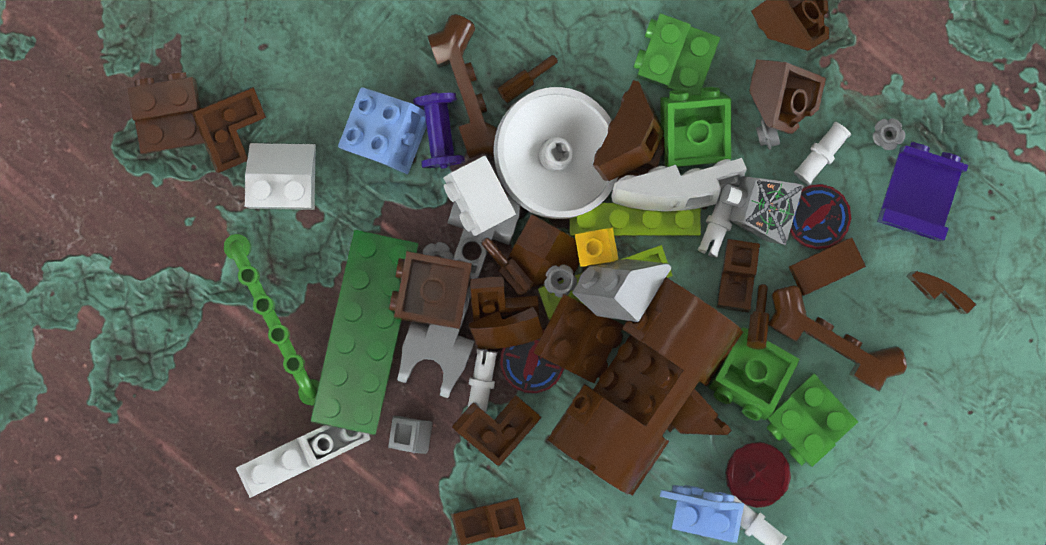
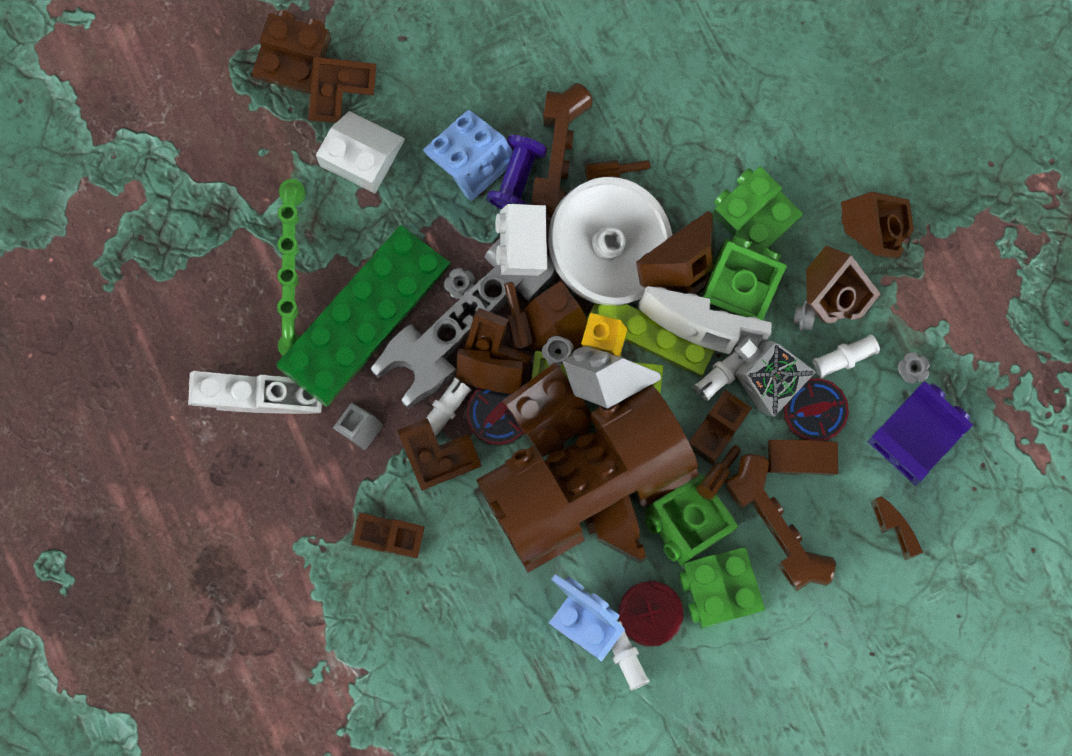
camera: 30 degrees right, 10 degrees down
reddish brown plate [389,251,472,330] -> none

